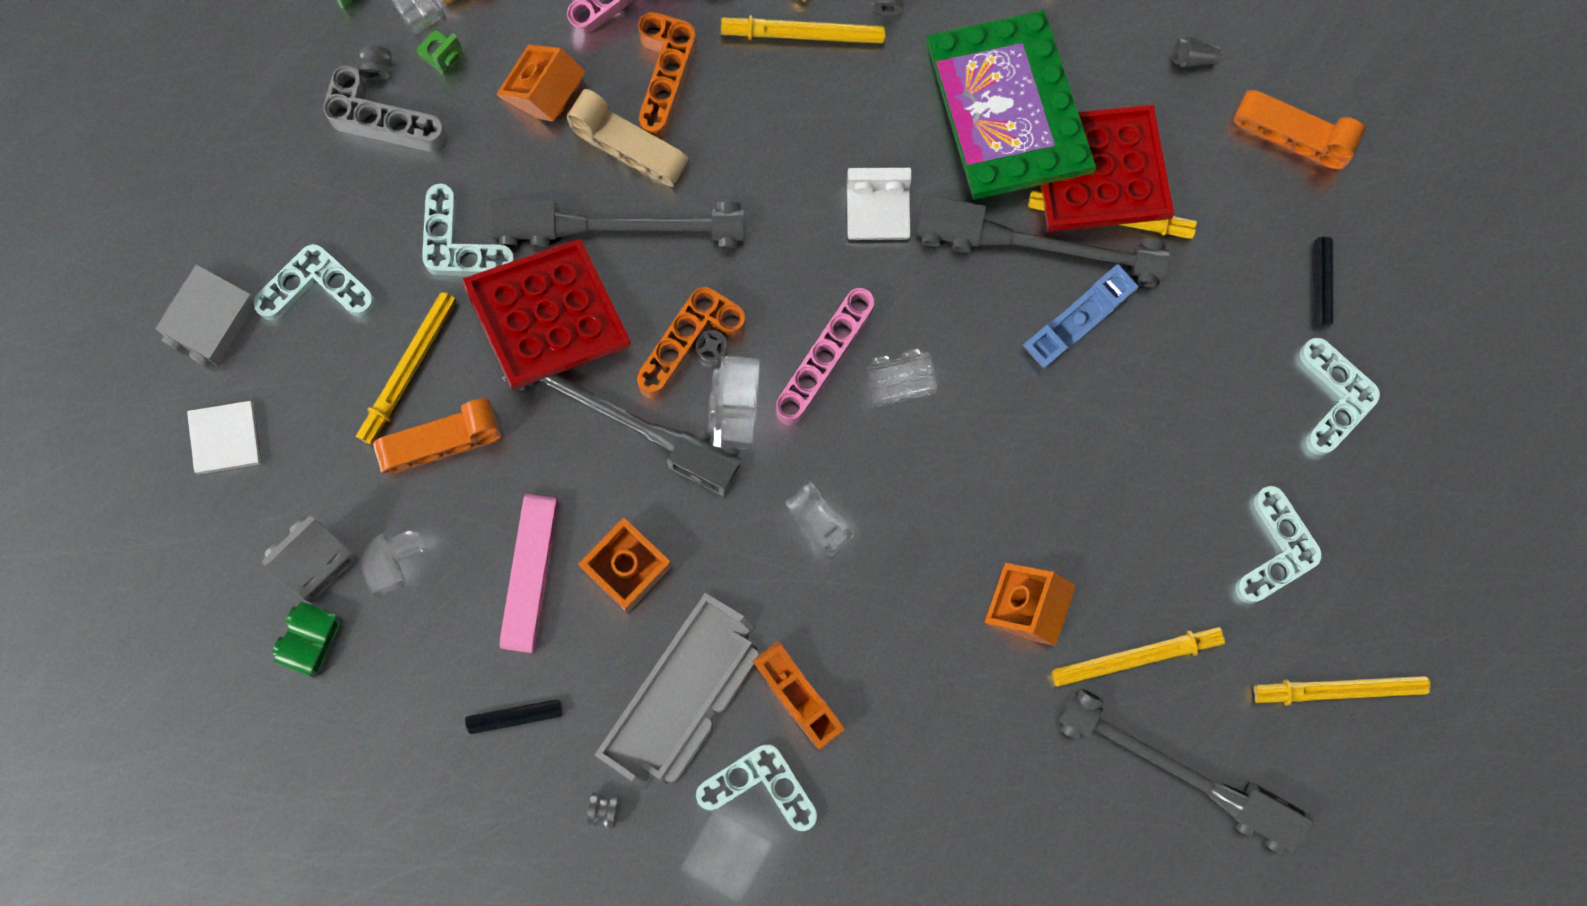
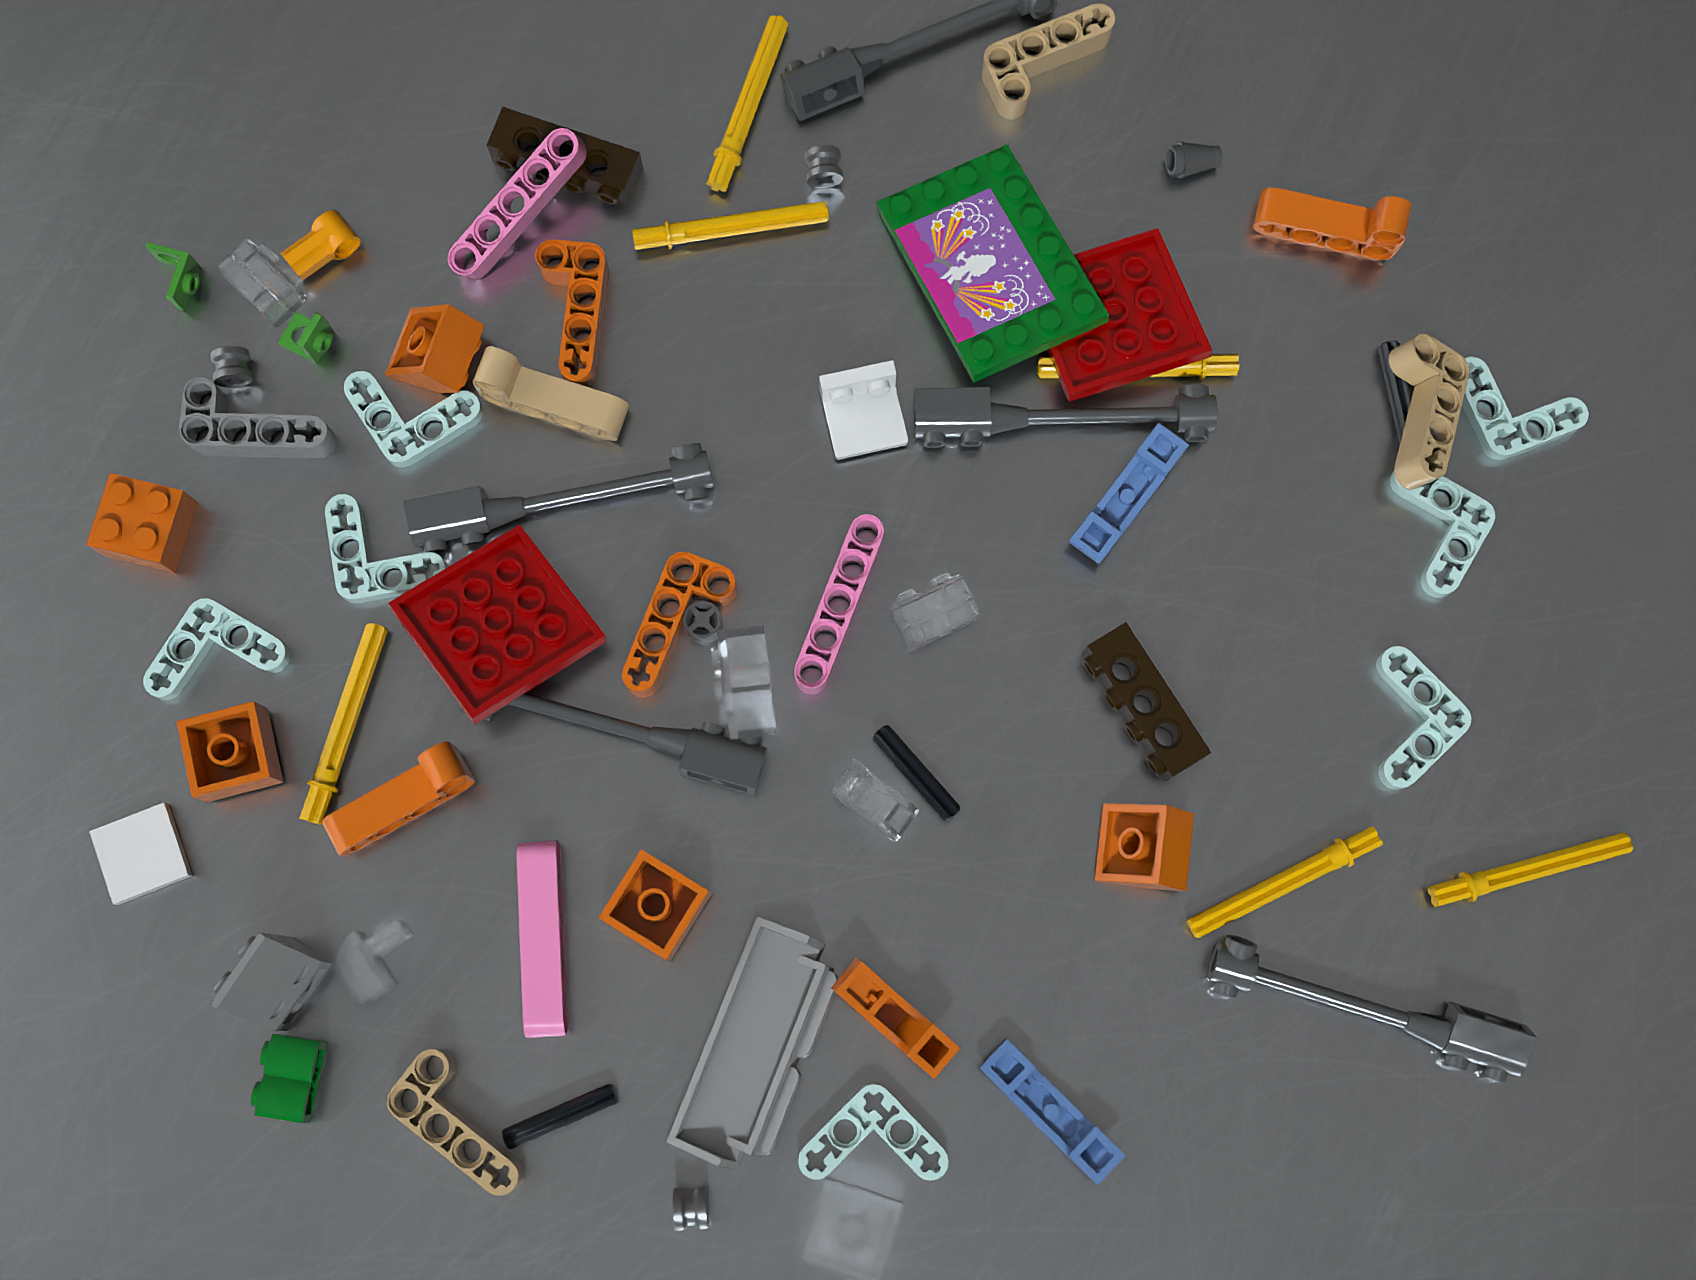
camera: 10 degrees left, 0 degrees up
light grey brick [155,264,254,366] -> none
none -> orange brick [86,473,198,573]
none -> orange brick [176,701,283,803]
none -> light aqua beam [344,371,483,468]
none -> tan beam [387,1049,525,1196]
none -> black axle [873,724,961,821]
none -> medium blue slope [980,1039,1126,1185]
none -> dark brown brick [1082,622,1212,781]
none -> tan beam [1389,334,1469,490]
none -> light aqua beam [1462,357,1589,461]

